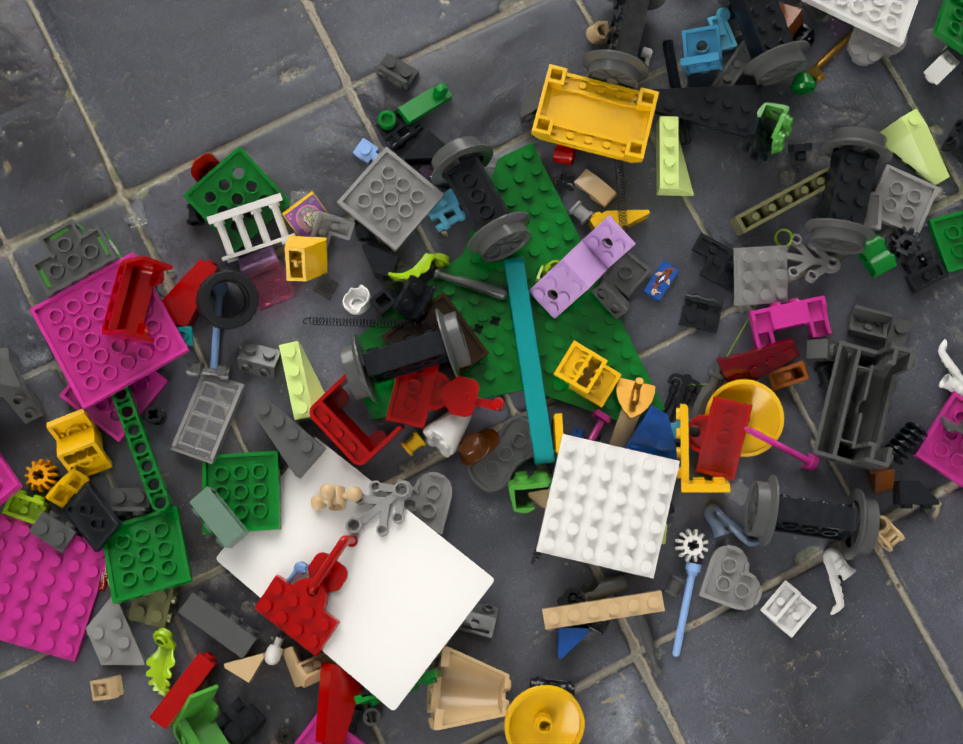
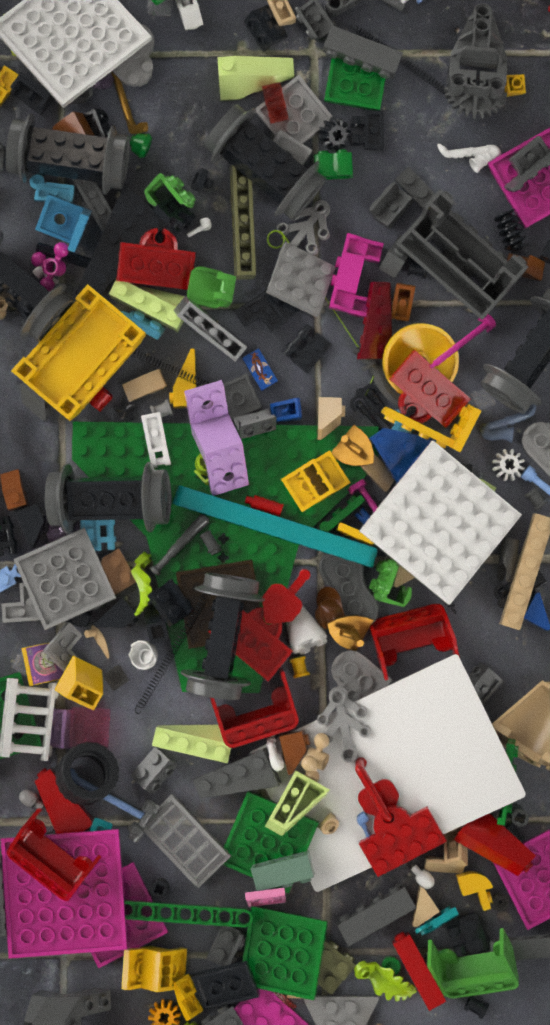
camera: 65 degrees left, 5 degrees up
none -> dark orange slope [0,469,29,511]
none -> light grey plate [1,583,40,623]
none -> light grey cylinder [19,789,44,809]
none -> dark pink piece [31,242,69,292]
none -> tan bar [84,625,110,659]
none -> medium nougat plate [101,548,136,595]
none -> red plate [116,228,196,290]
none -> medium azure hinge [120,310,166,340]
none -> white plate [141,412,171,468]
none -> dark grey brick [174,295,247,362]
none -> white hand [187,218,212,237]
none -> bright green piece [187,266,236,309]
none -> dark grey pin [200,530,222,556]
none -> red cylinder [245,495,284,517]
none -> bright pink tile [245,888,286,907]
none -> clear red slope [262,82,289,124]
none -> yellowish green wedge [265,771,330,836]
none -> white piece [266,735,285,772]
none -> blue slope [270,398,302,423]
none -> dark orange slope [279,729,311,775]
none -> tan plate [317,812,339,834]
none -> tan slope [318,397,345,440]
none -> green plate [319,495,365,532]
none -> pearl gold shield [327,615,373,651]
none -> red windscreen [370,604,460,680]
none -> green tile [381,956,401,976]
none -> teal hinge [415,906,459,936]
none -> yellow brick [456,871,493,911]

